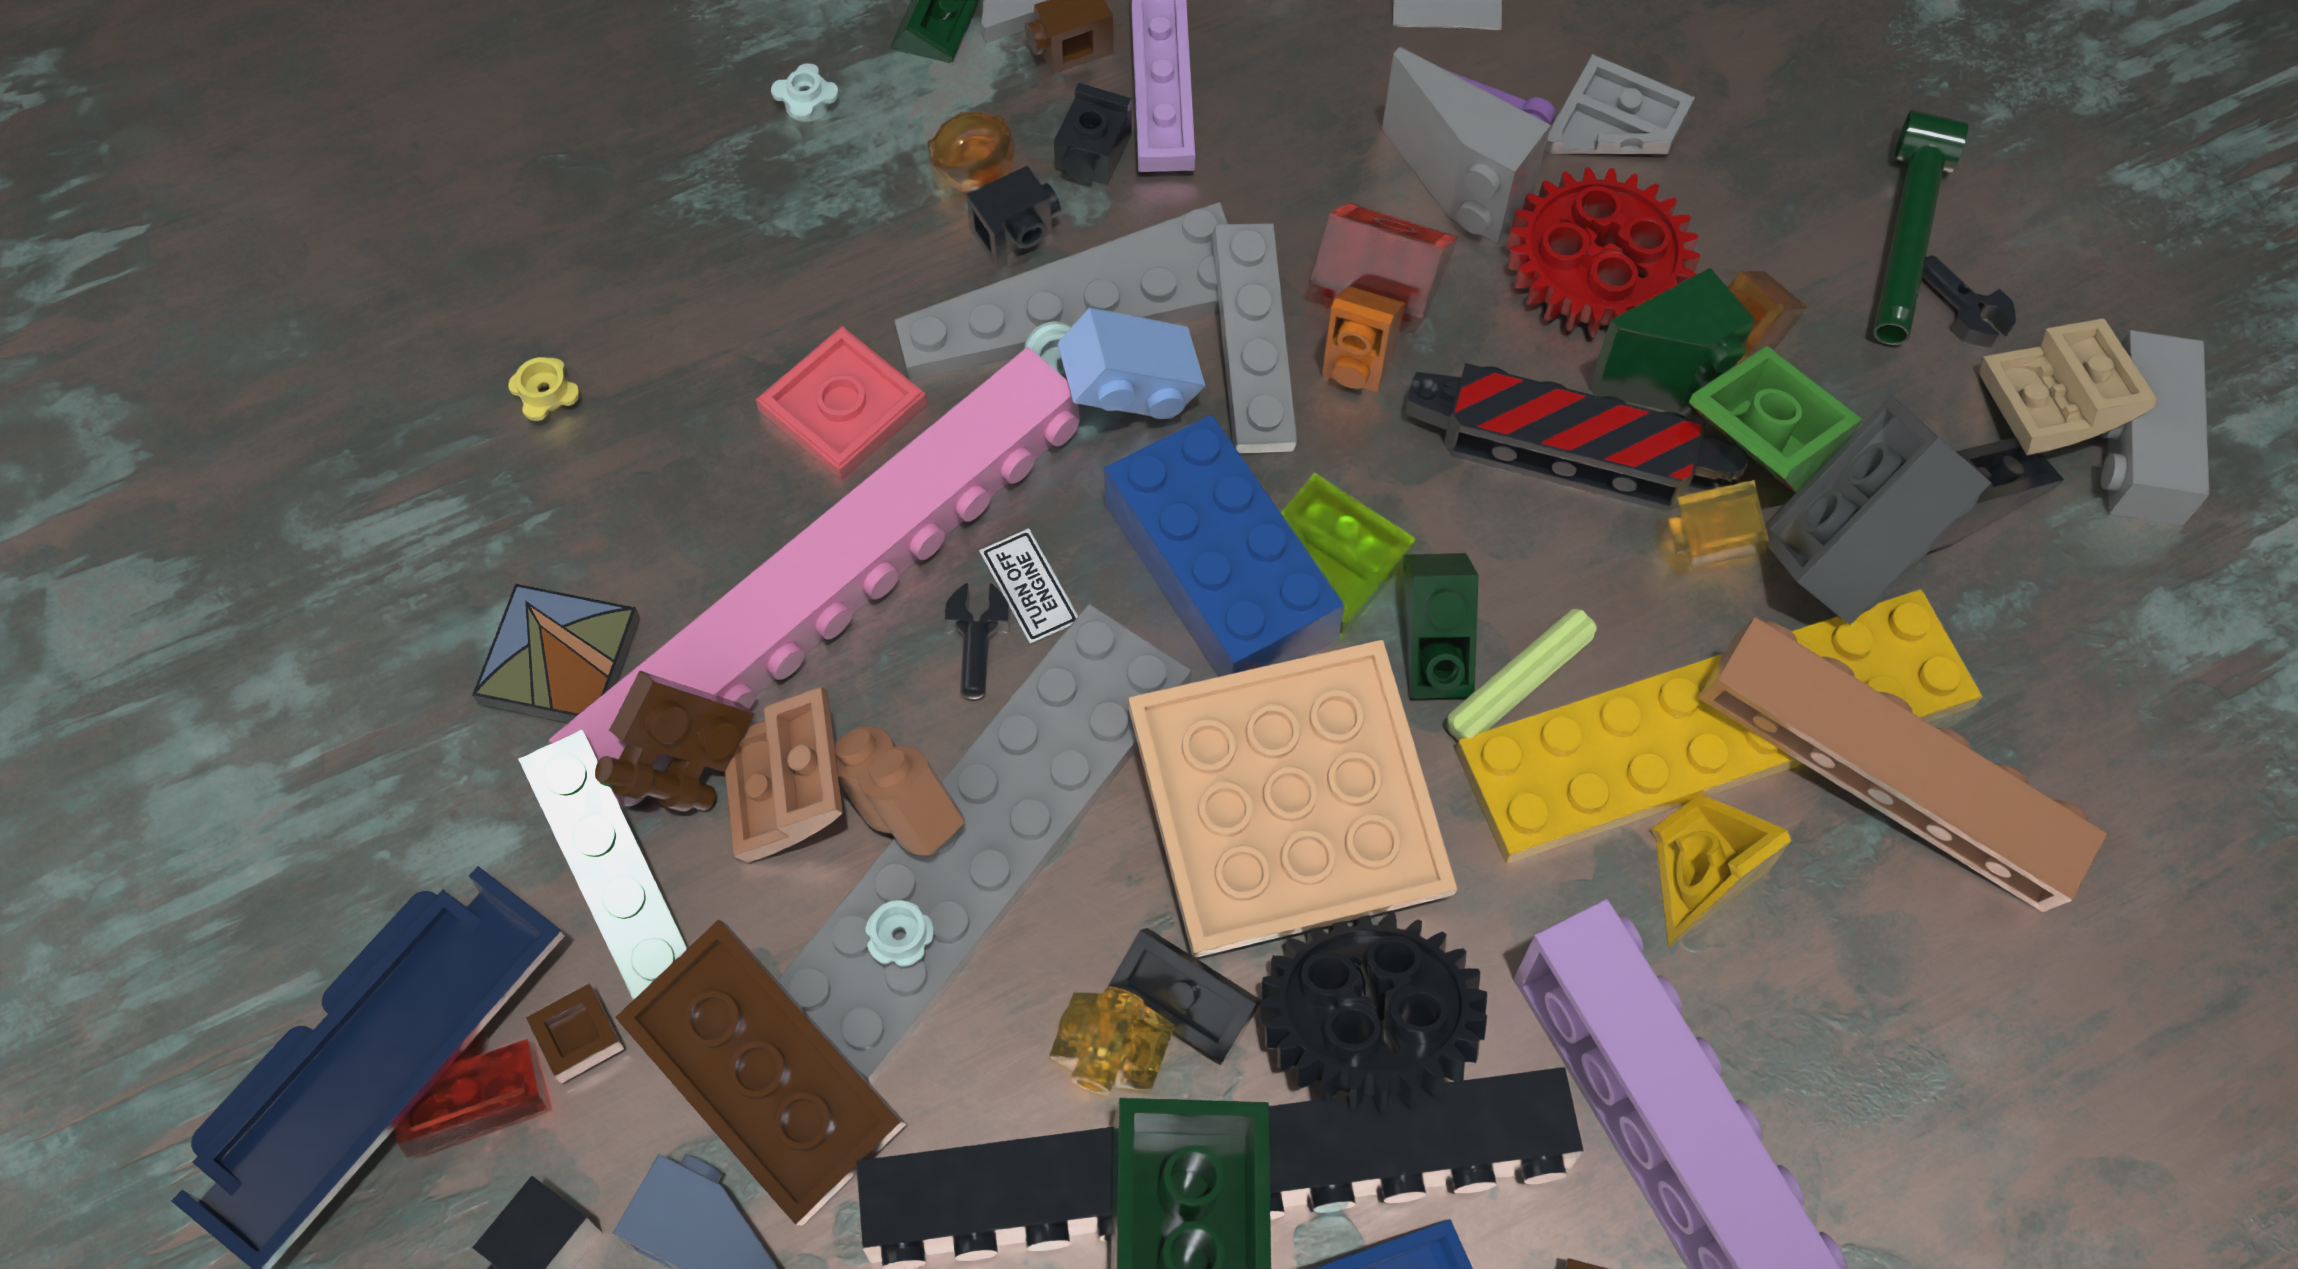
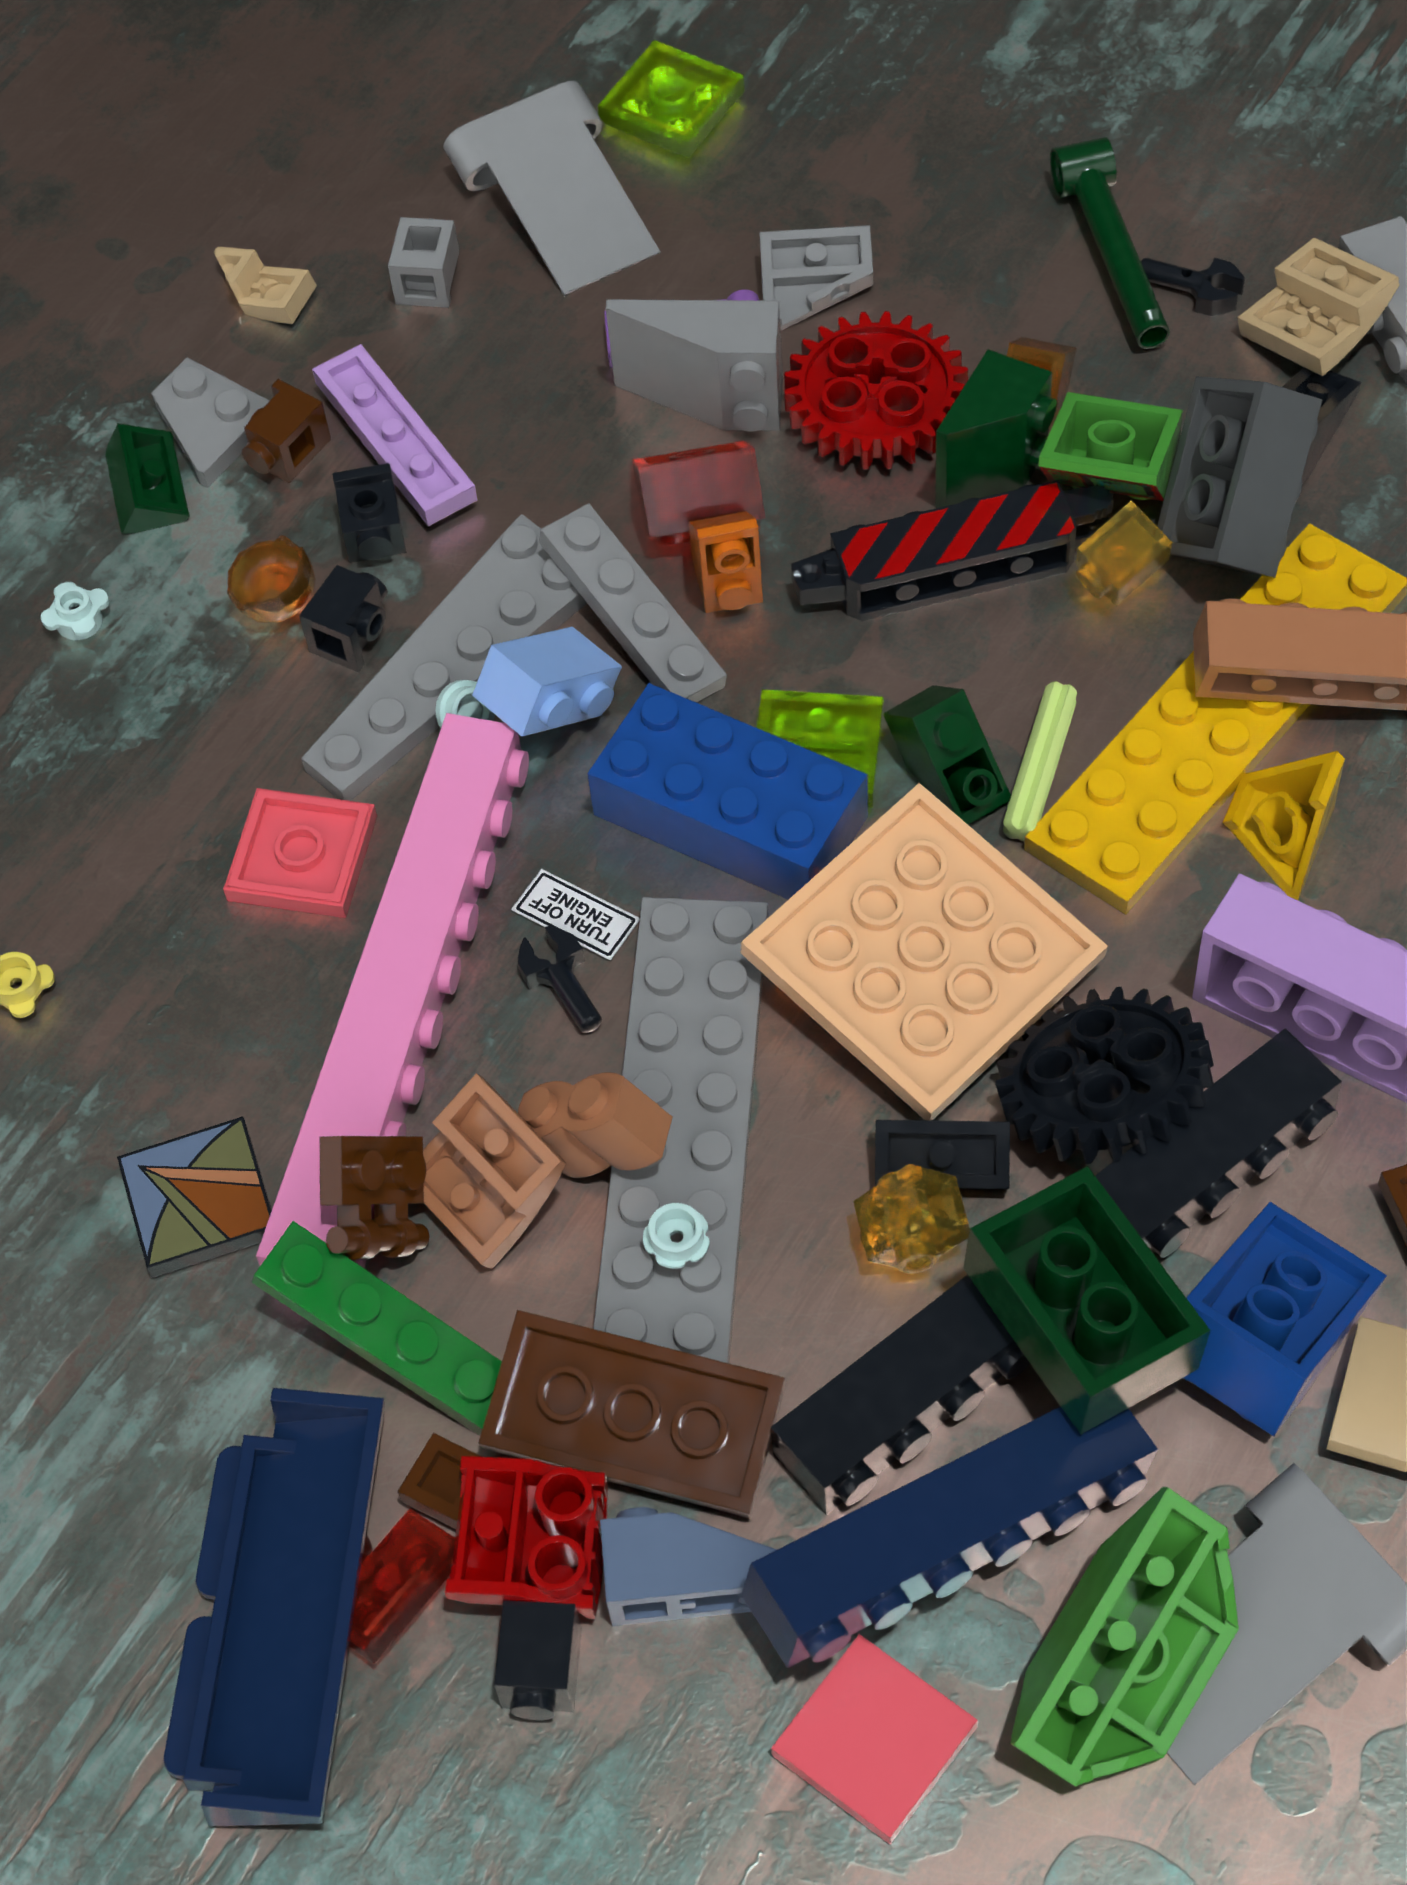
camera: 25 degrees left, 5 degrees down
none -> red slope [445,1456,608,1619]

